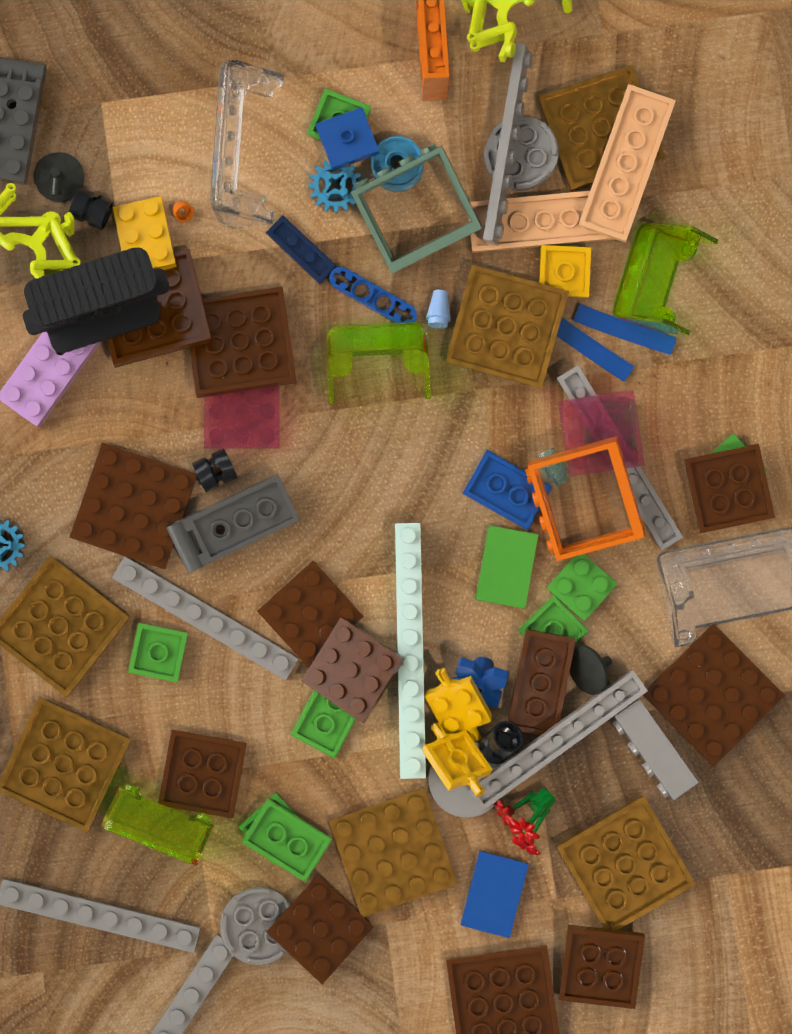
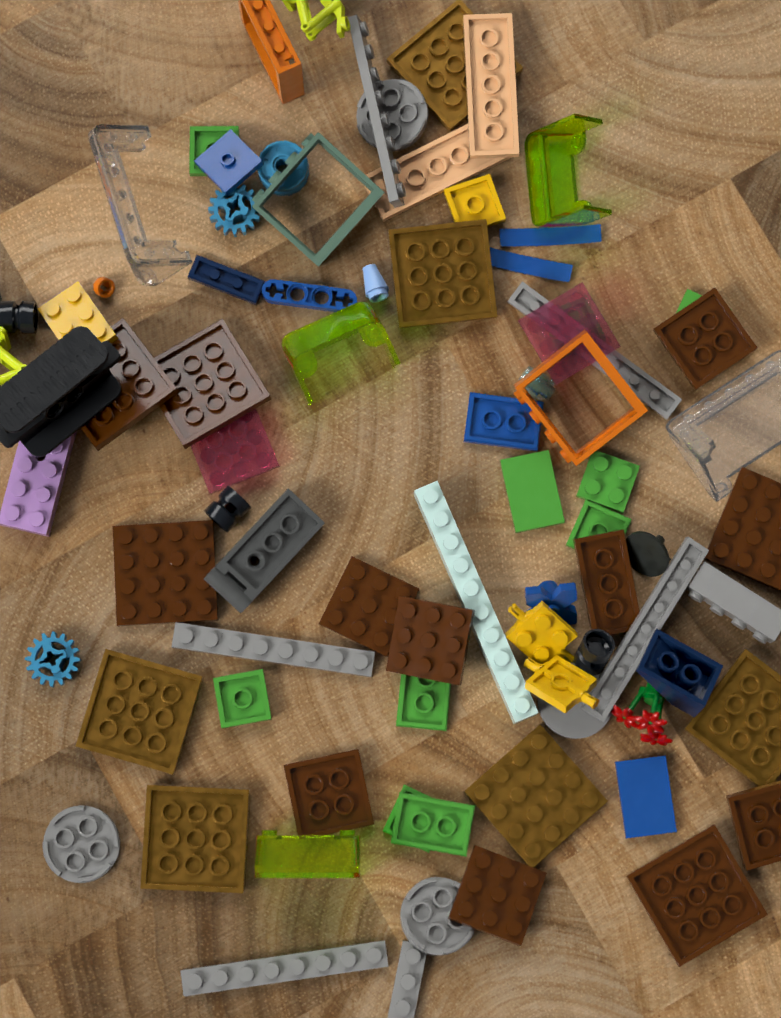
camera: 20 degrees left, 5 degrees down
none -> dark blue slope [636,628,723,717]

